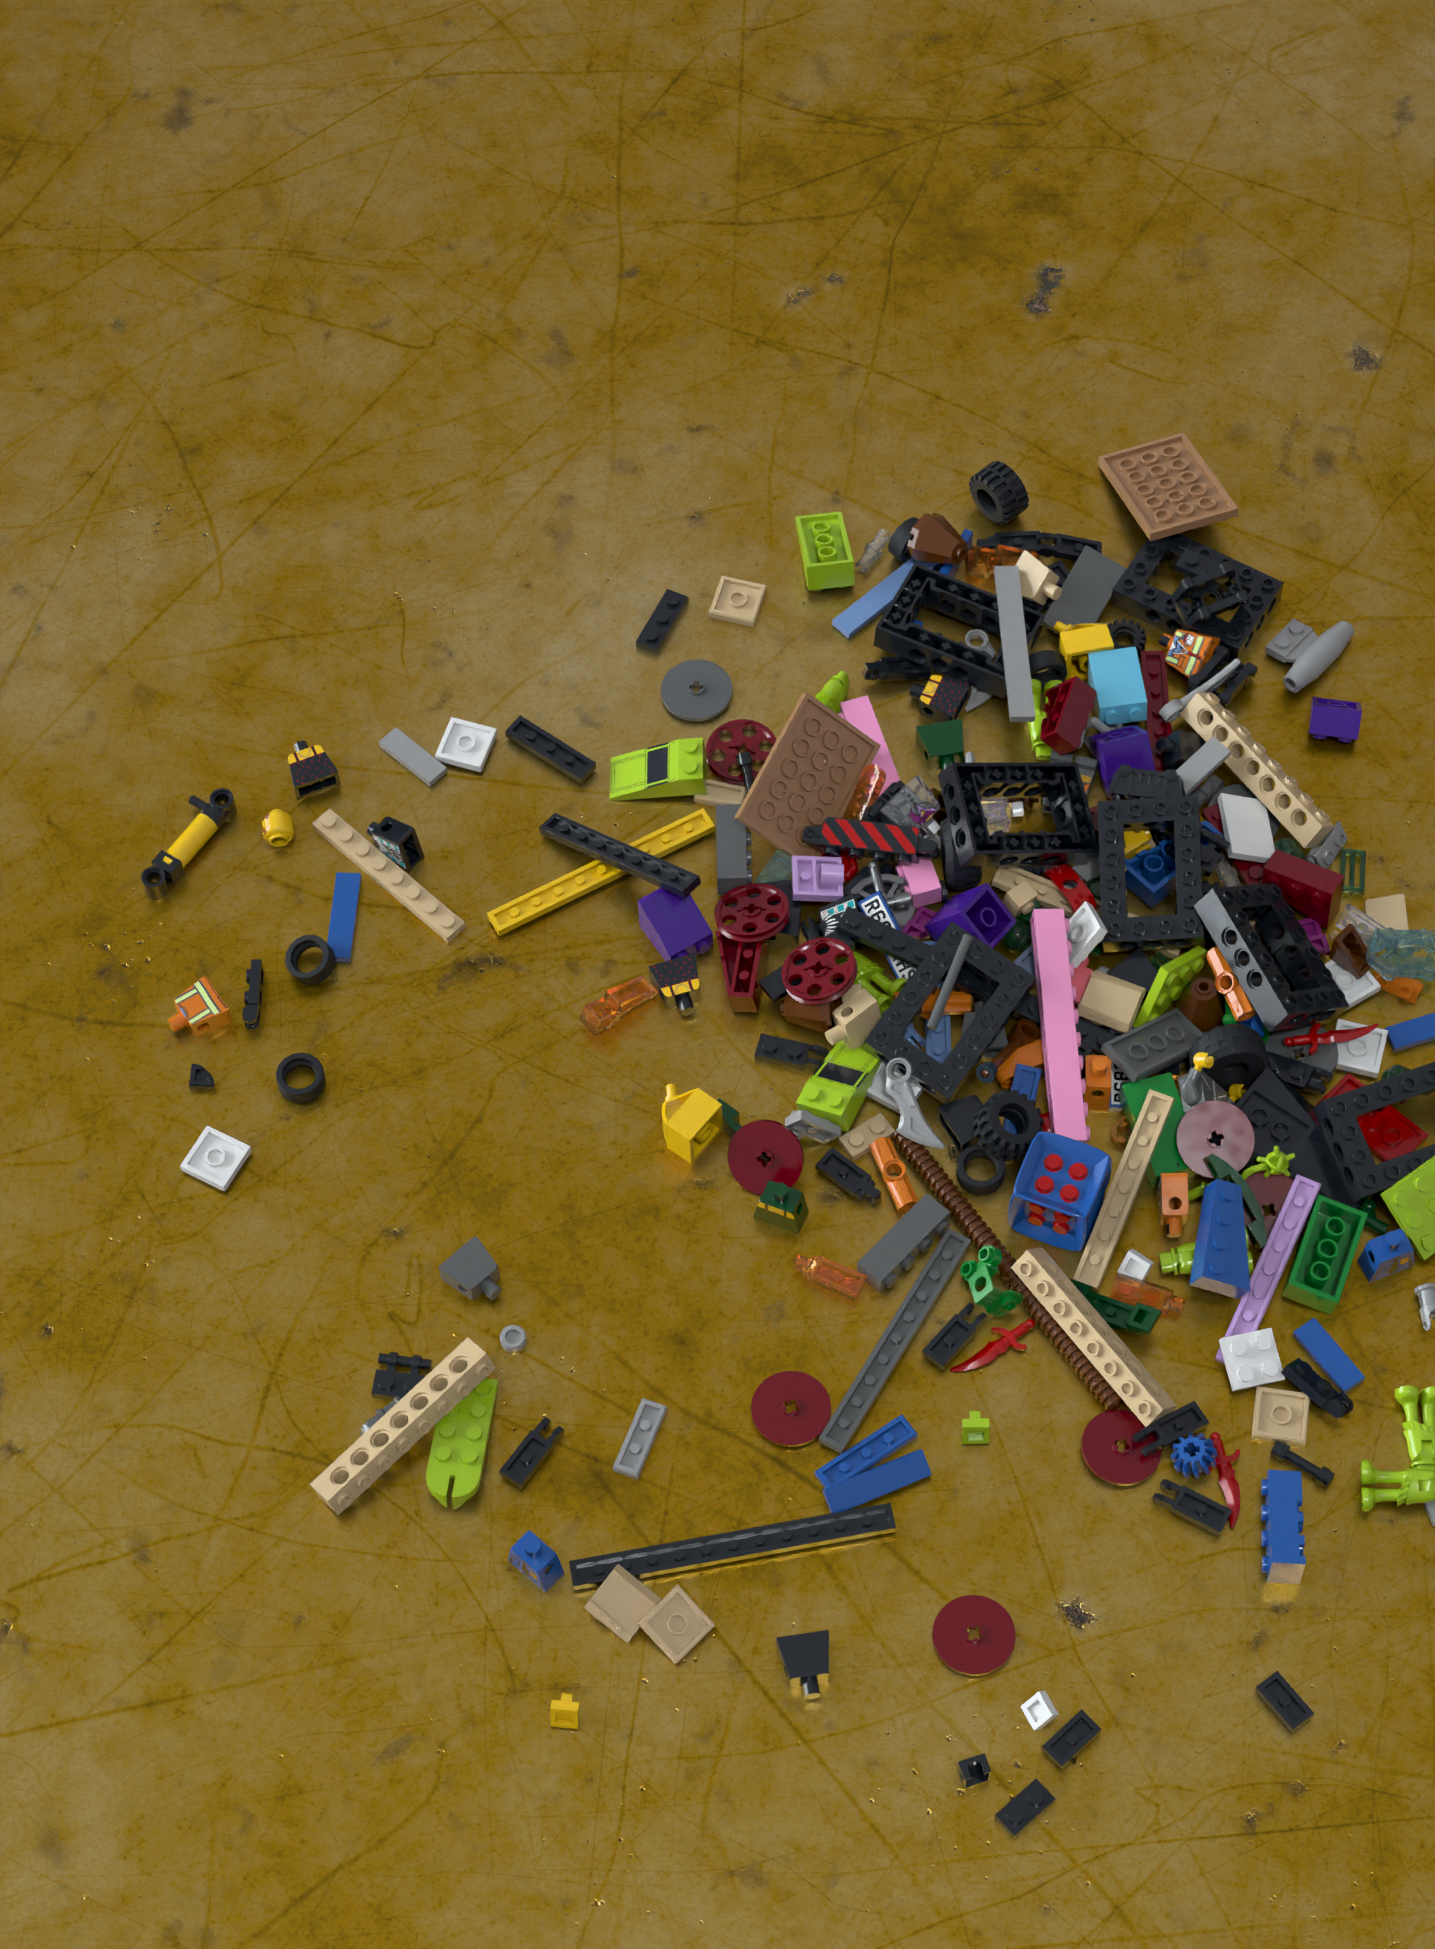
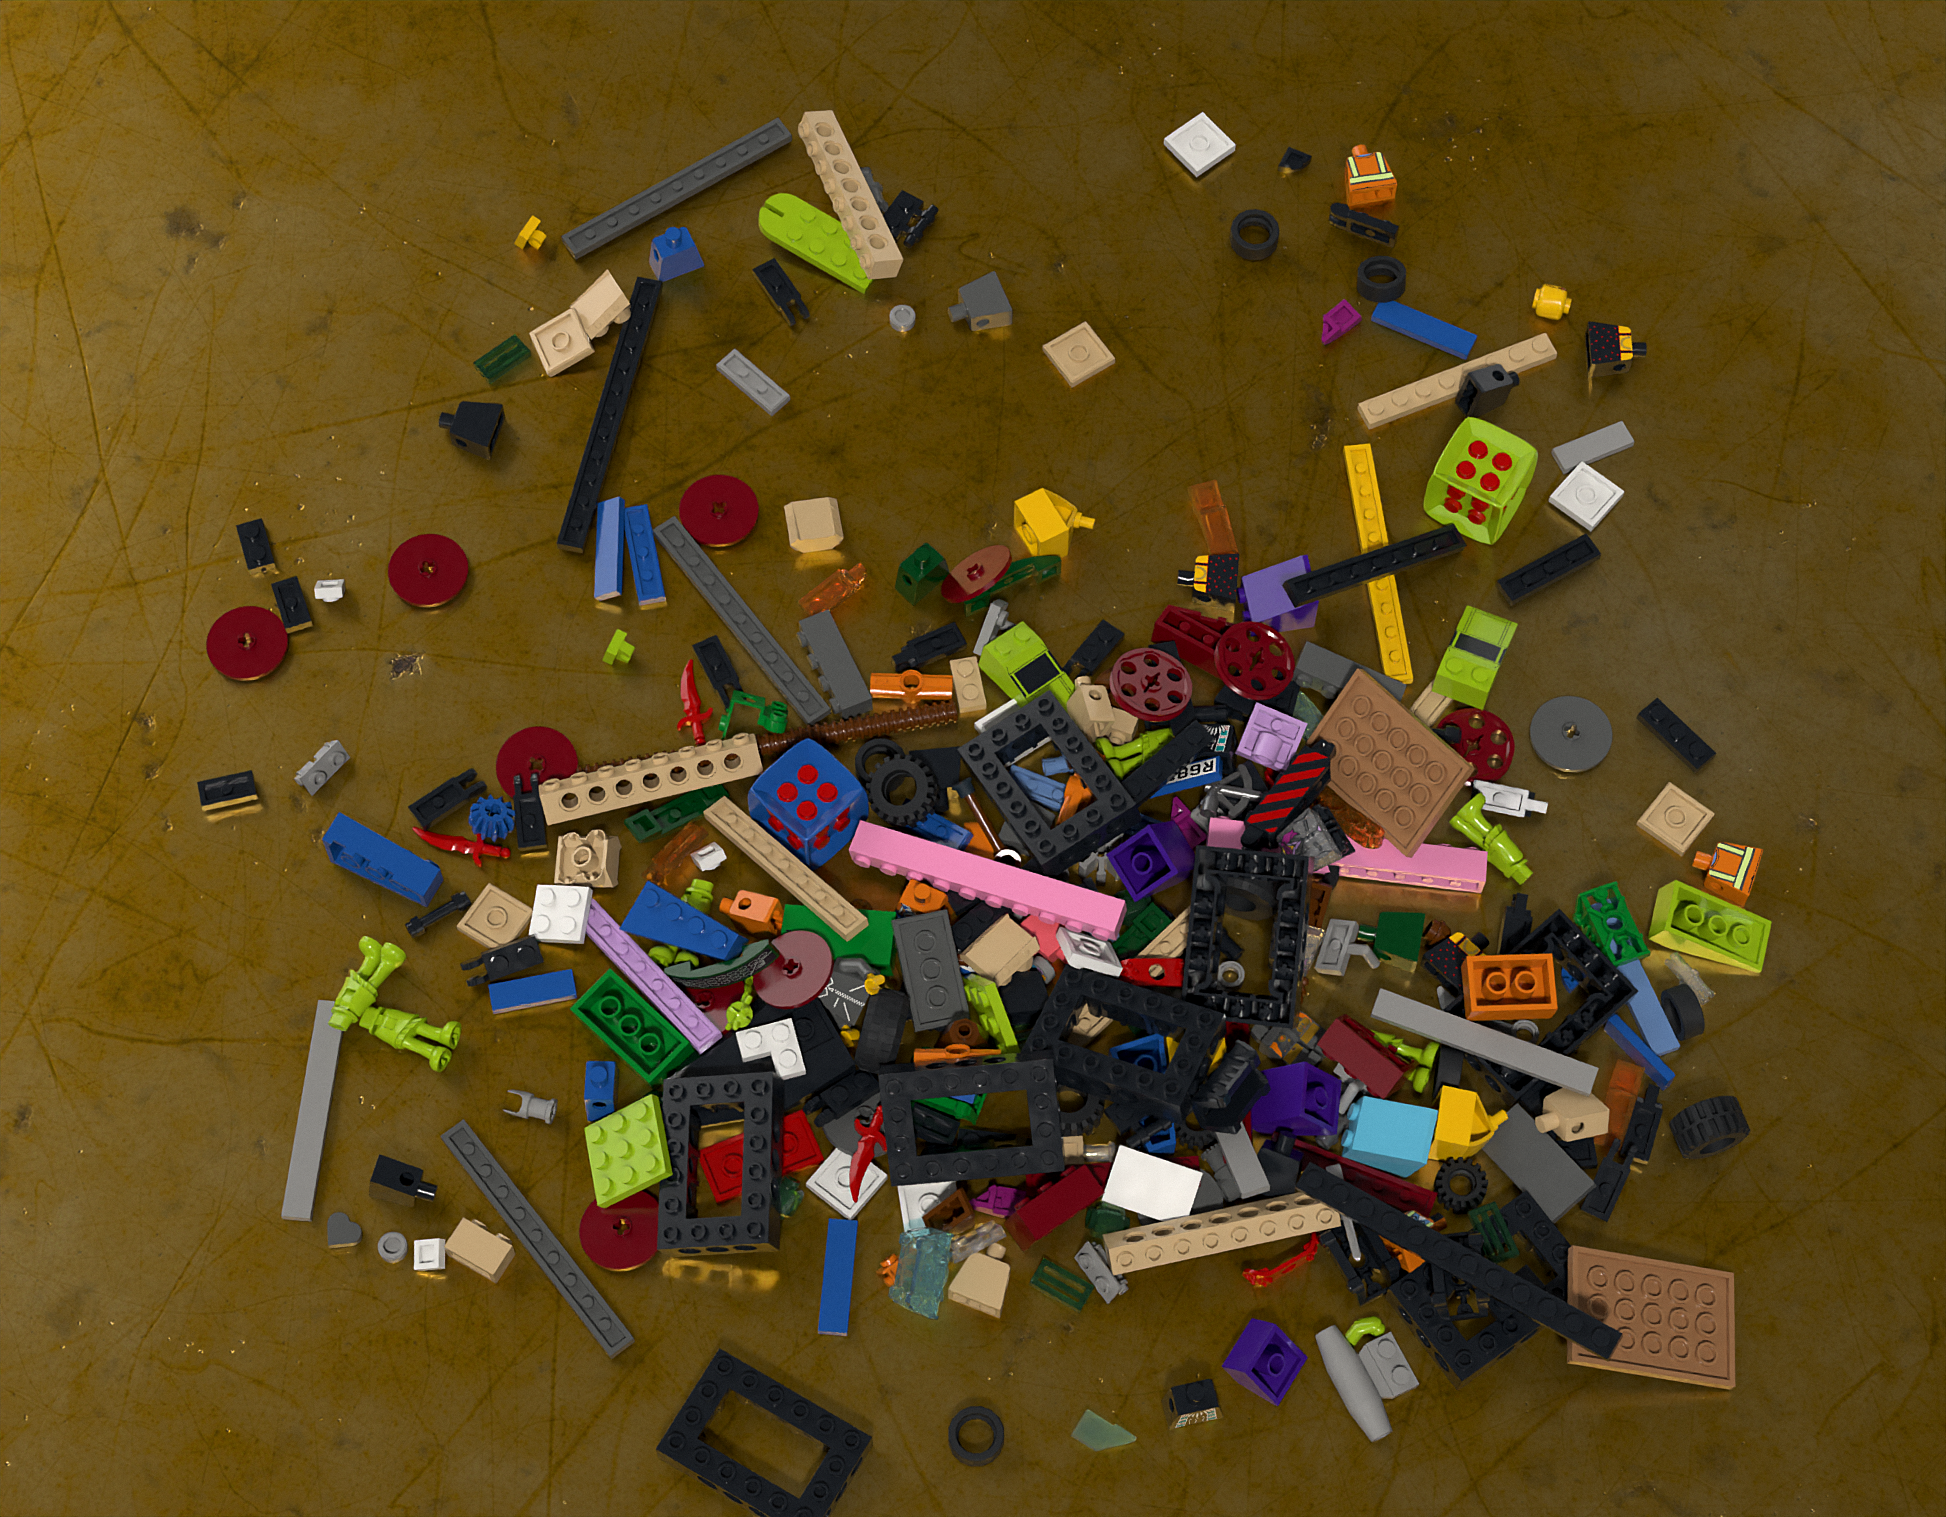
camera: 110 degrees right, 5 degrees up
black piece [141,788,237,900] -> none
light grey piece [886,1057,946,1149] -> none
reddish brown cone [907,513,968,564] -> none
dark grey bar [927,934,973,1030] -> none
black piece [957,1753,991,1789] -> none
tan plate [1002,880,1038,918] -> none
none -> dark red piece [206,606,288,681]
none -> light grey hinge [294,740,350,796]
none -> clear green tile [473,334,531,384]
none -> tan slope [554,829,622,887]
none -> dark grey plate [561,118,792,260]
none -> white plate [736,1018,806,1080]
none -> tan slope [784,497,844,553]
none -> tan tile [1043,321,1115,388]
none -> black torso [1161,1379,1223,1430]
none -> red piece [1242,1232,1319,1287]
none -> black plate [1295,1162,1623,1362]
none -> magenta slope [1321,299,1362,346]
none -> lime arm [1344,1316,1385,1348]
none -> reddish brown plate [1422,918,1451,946]
none -> lime piece [1423,417,1538,545]
none -> orange brick [1461,954,1558,1021]
none -> clear green tile [1467,1201,1520,1264]
none -> hinge [1470,779,1548,818]
none -> green piece [1572,881,1651,968]
none -> orange torso [1692,842,1763,906]

